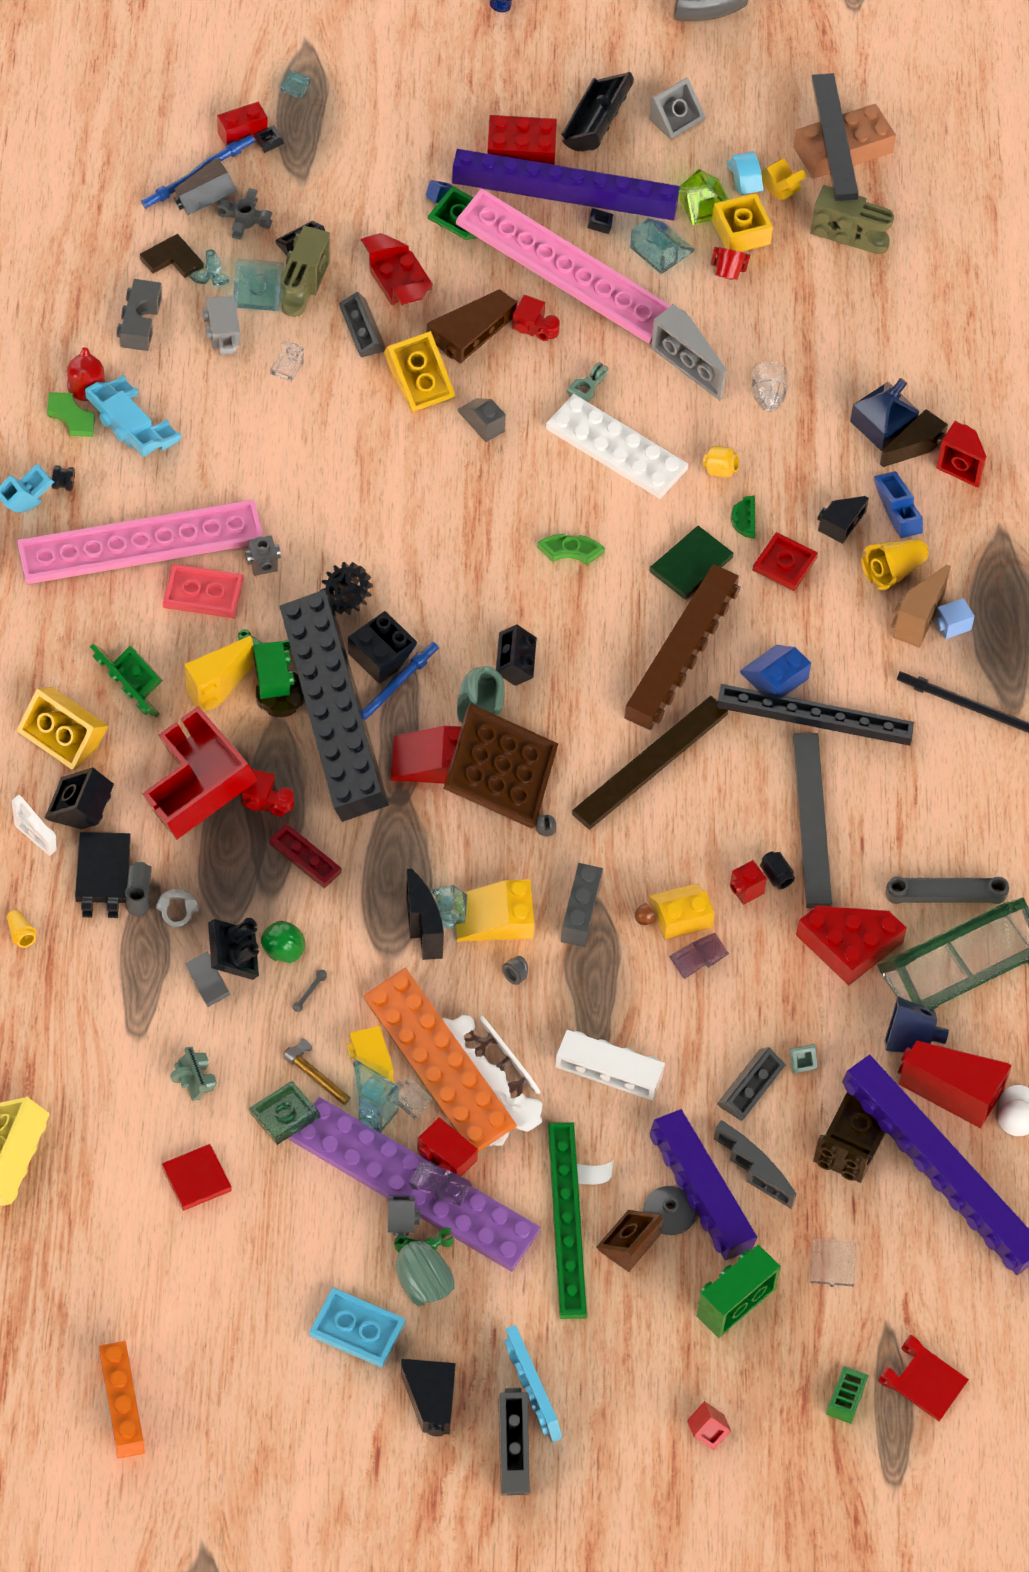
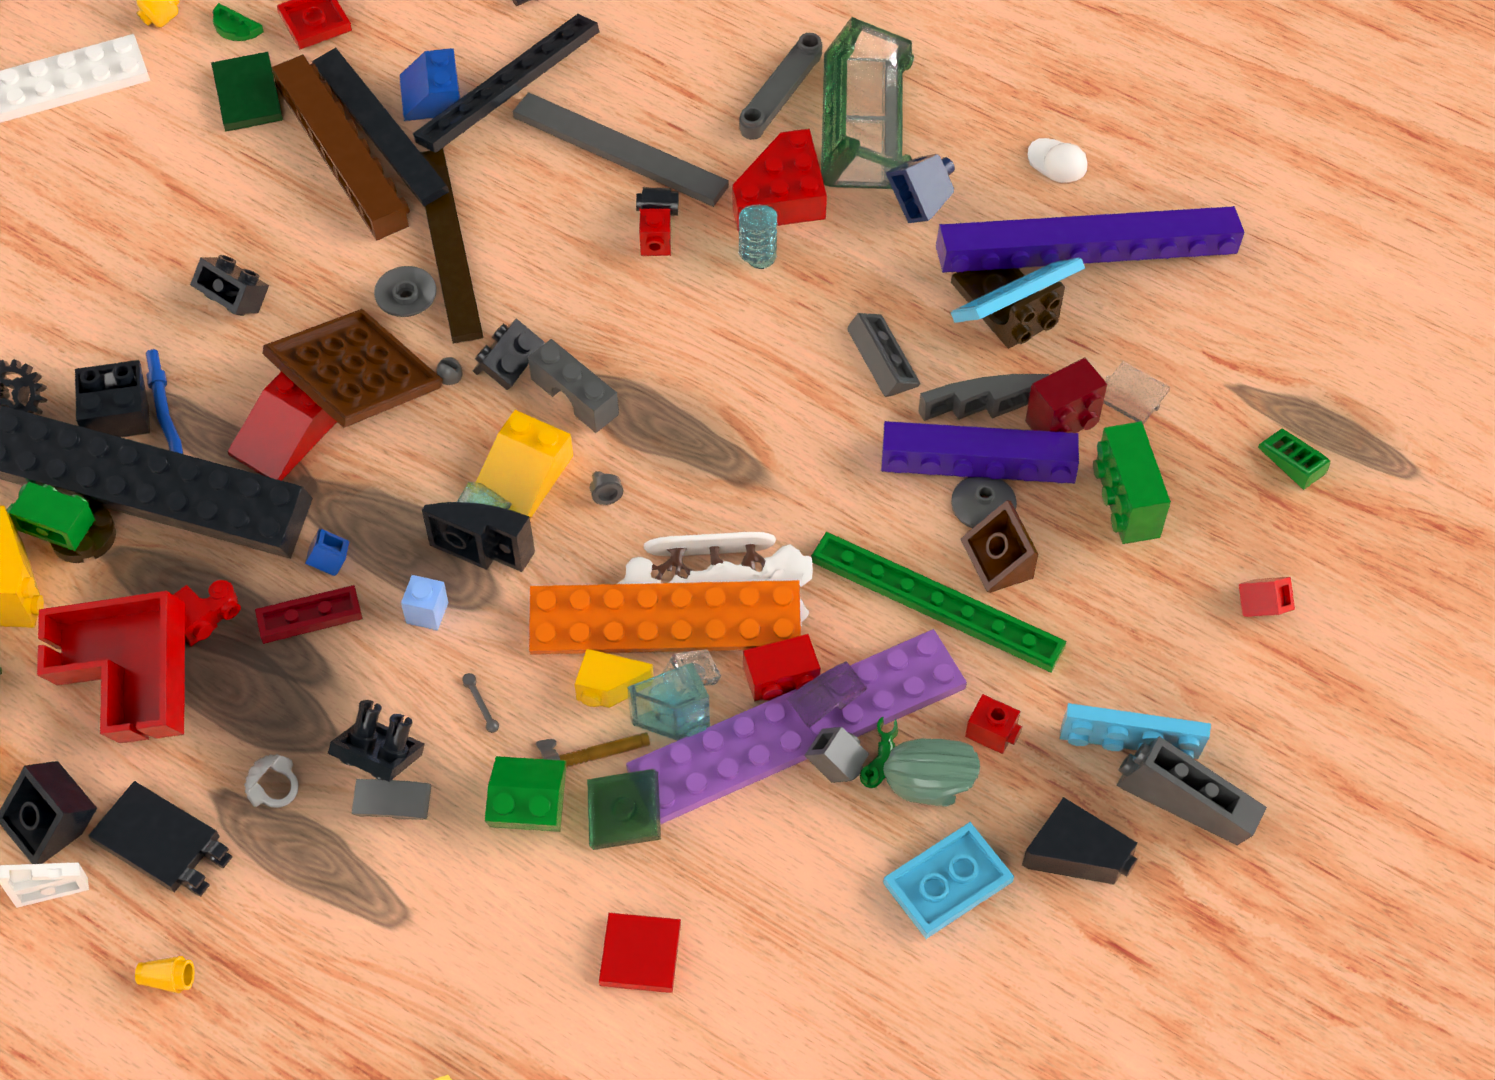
camera: 55 degrees left, 0 degrees up
dark grey piece [125,862,152,916] -> none
sand green hips [170,1046,217,1101] -> none
green hair [260,921,306,963] -> none
sand green hair [457,666,505,723] -> none
bright green tile [537,534,605,565] -> none
white brick [555,1030,665,1101] -> none
white sticker [577,1158,614,1185] -> none
dark orange hinge [635,903,656,925] -> none
yellow slope [648,884,715,940] -> none
slope [669,933,729,979] -> none
sand green slope [790,1044,818,1074] -> none
red flag [878,1335,969,1421] -> none
red slope [898,1041,1012,1129] -> none
none -> blue slope [305,529,349,576]
none -> black tile [312,47,449,207]
none -> dark grey dish [374,266,436,317]
none -> light blue brick [401,575,449,630]
none -> black bracket [473,318,545,390]
none -> green slope [485,756,567,832]
none -> clear light blue piece [739,205,777,269]
none -> medium azure tile [951,258,1085,323]
none -> red brick [965,694,1023,754]
none -> dark red brick [1025,357,1108,433]

